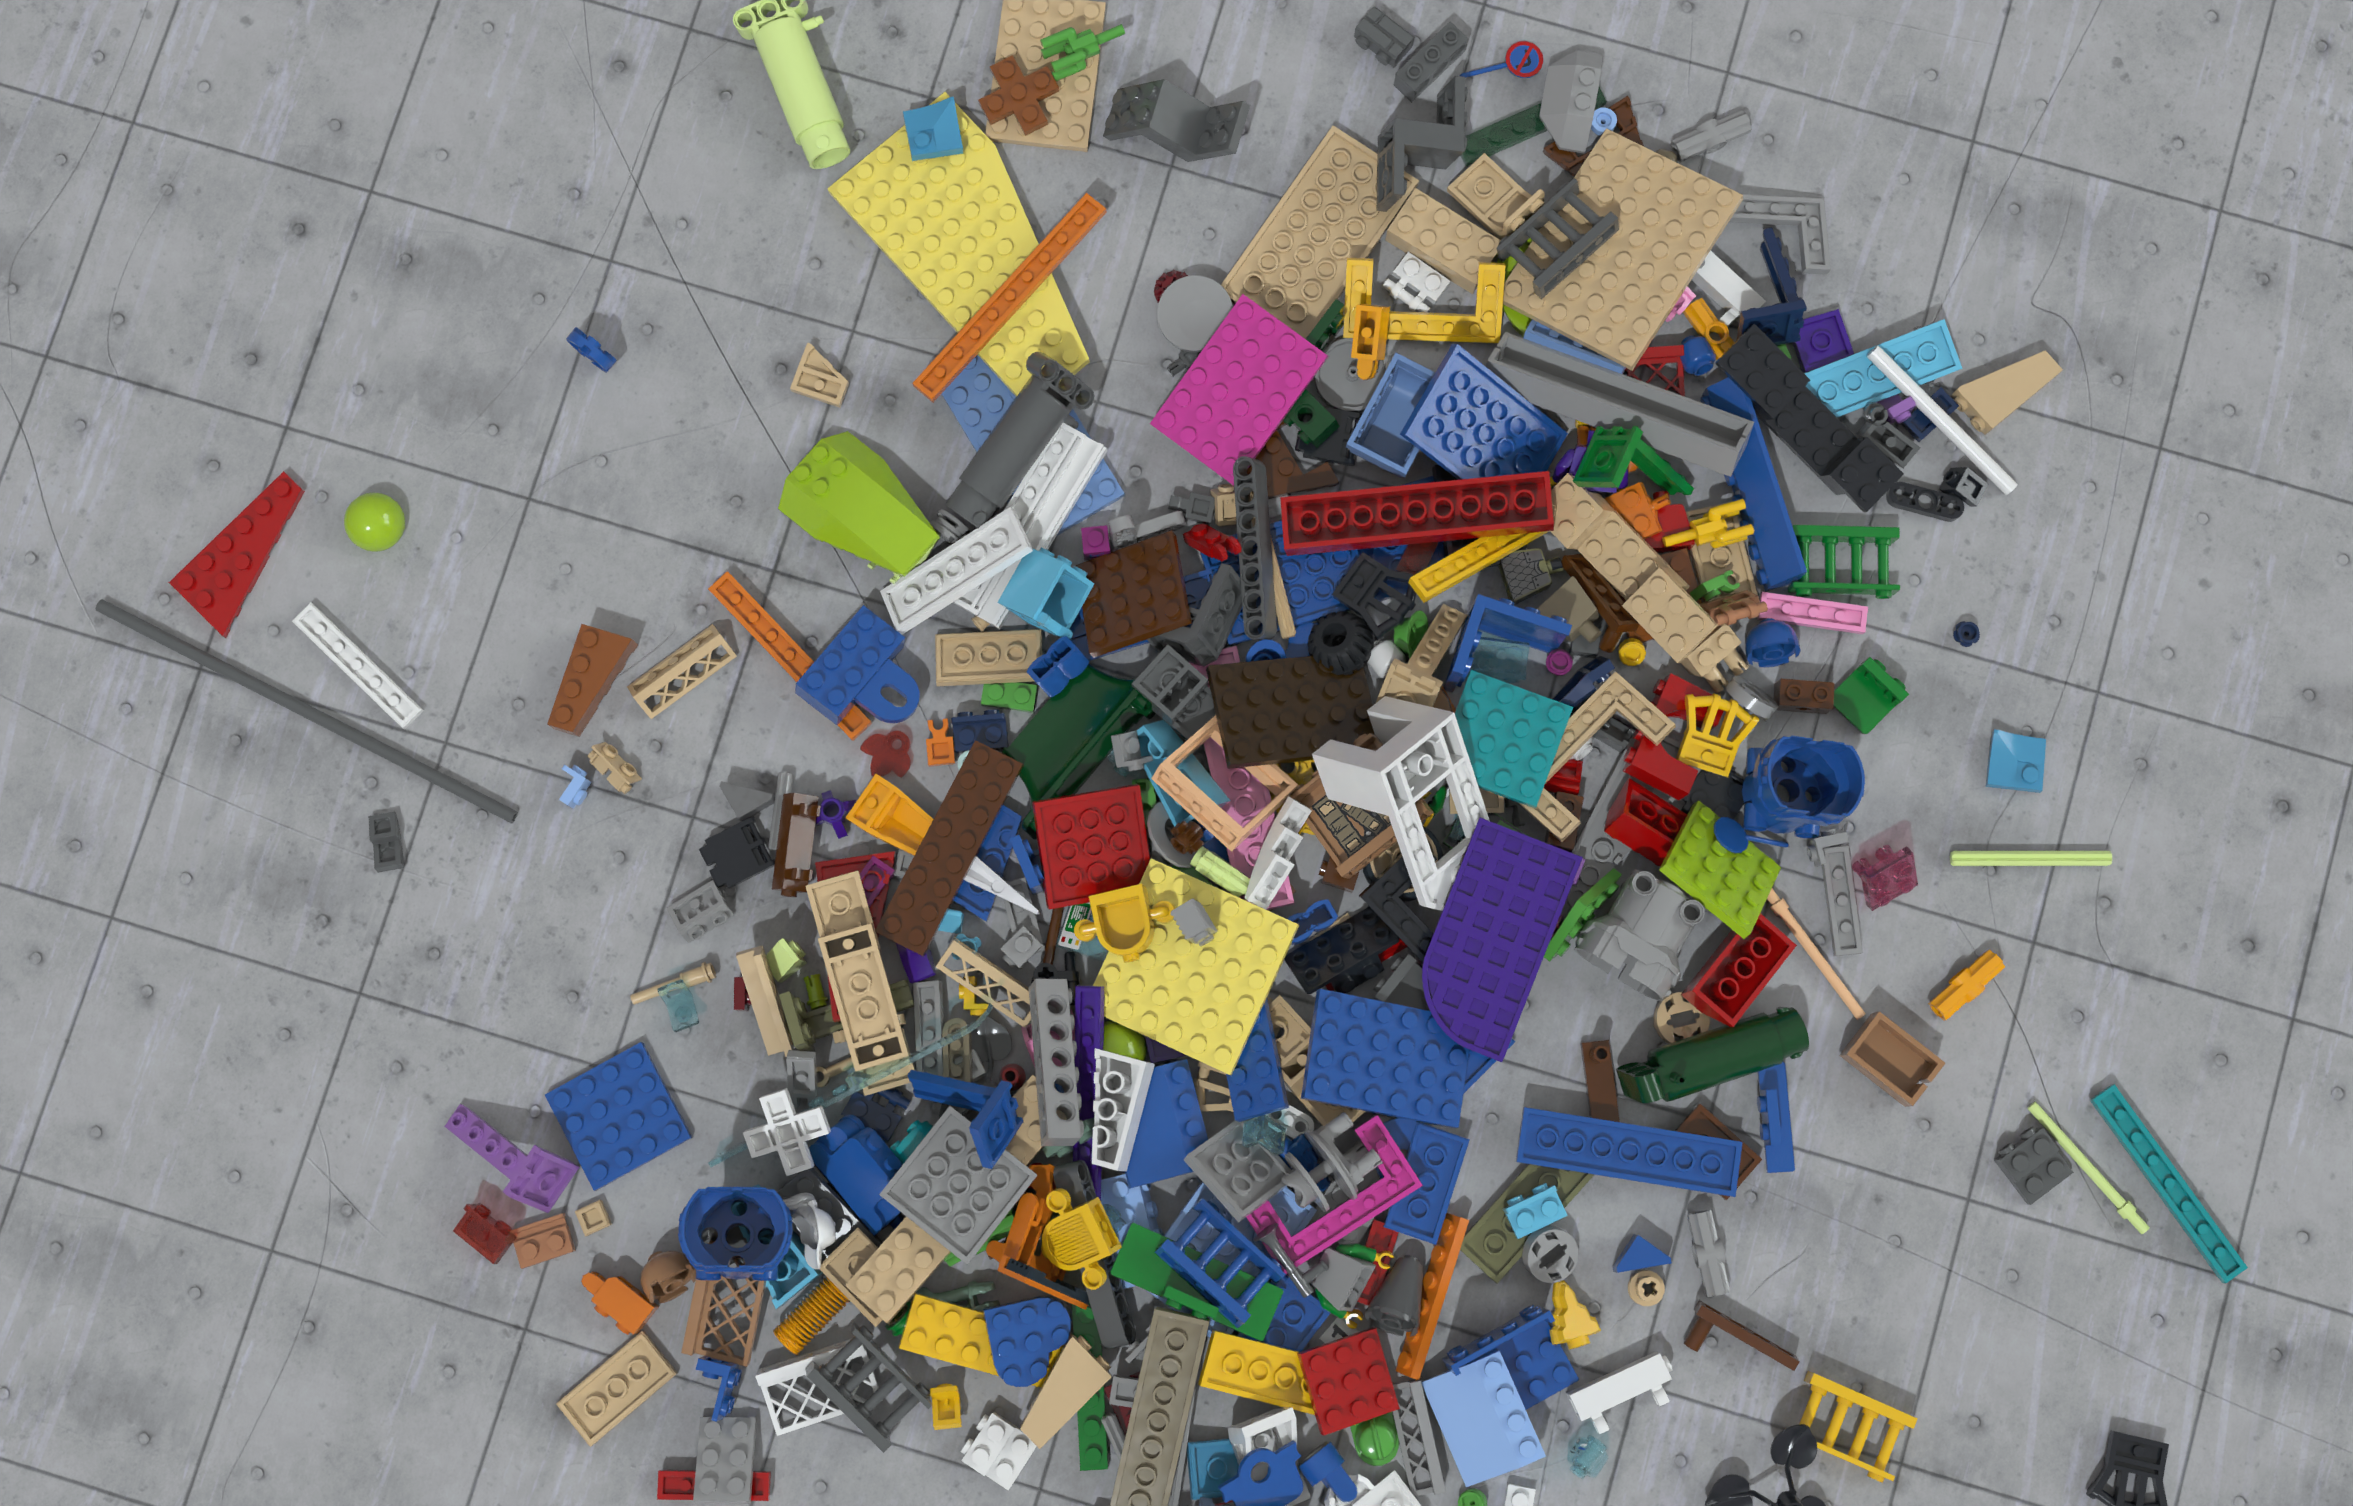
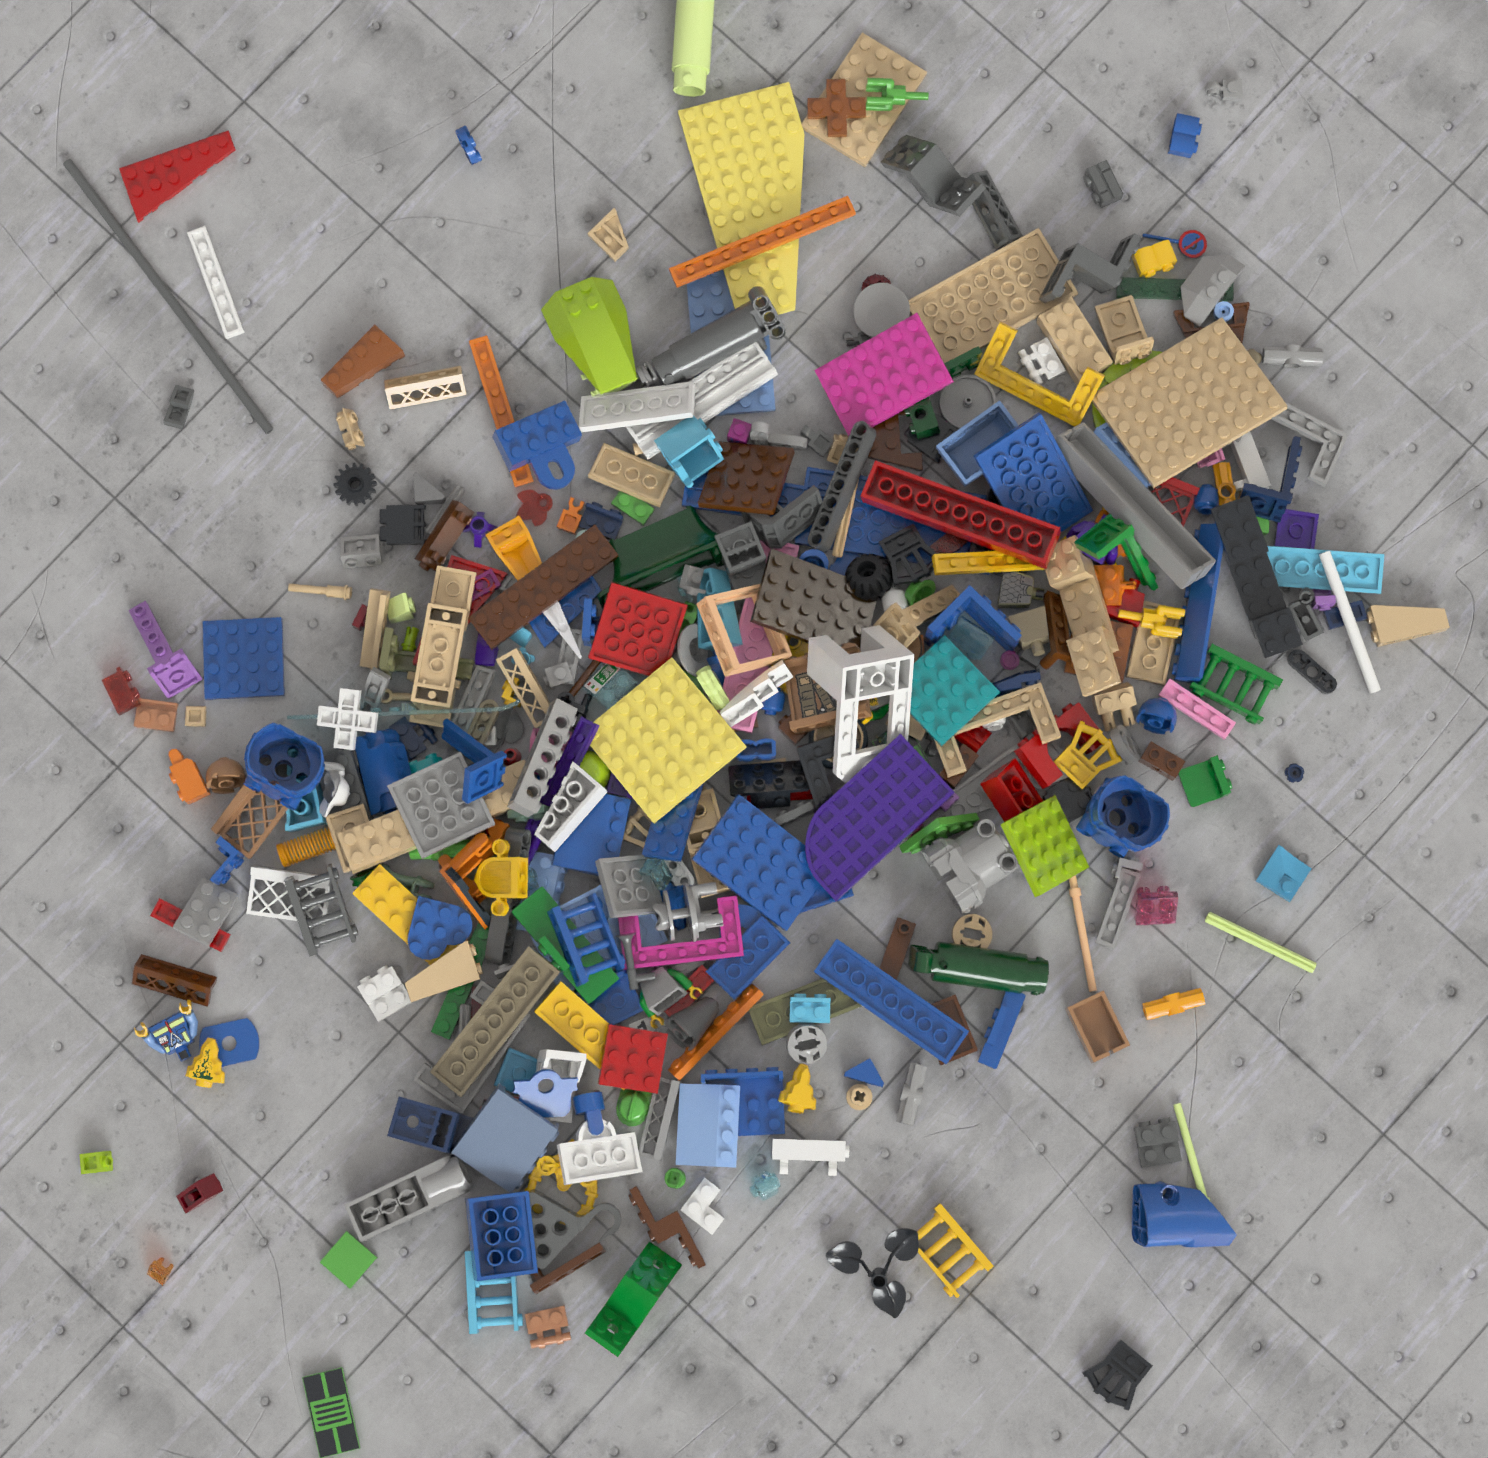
camera: 25 degrees right, 0 degrees up
lime piece [344,492,405,552] -> none
tan tile [556,1331,678,1447] -> none
light blue bracket [559,765,591,809] -> none
clear light blue bracket [657,979,699,1032] -> none
dark azure plate [903,97,963,161] -> none
yellow bracket [930,1383,962,1430] -> none
blue brick [1027,636,1089,697] -> none
yellow piece [1074,884,1175,963] -> none
reddish brown gear [1170,820,1204,855] -> none
light grey brick [1170,898,1217,946] -> none
red hinge [1183,523,1242,561] -> none
light orange hinge [1351,304,1390,380] -> none
dark grey brick [1394,21,1469,102] -> none
dark grey fence [1496,178,1619,299] -> none
yellow tile [1618,638,1646,666] -> none
red slope [1681,913,1797,1027] -> none
reddish brown piece [1684,1300,1800,1371] -> none
bright green plate [1690,570,1740,601] -> none
nougat plate [1699,590,1768,626] -> none
blue piece [1714,817,1789,853] -> none
black bracket [1939,467,1989,507] -> none
teal plate [2090,1084,2248,1284] -> none
none -> black gear [333,462,377,506]
none -> blue head [761,688,785,716]
none -> dark grey fence [967,170,1023,250]
none -> yellow brick [1131,240,1177,278]
none -> blue panel [1132,1181,1237,1247]

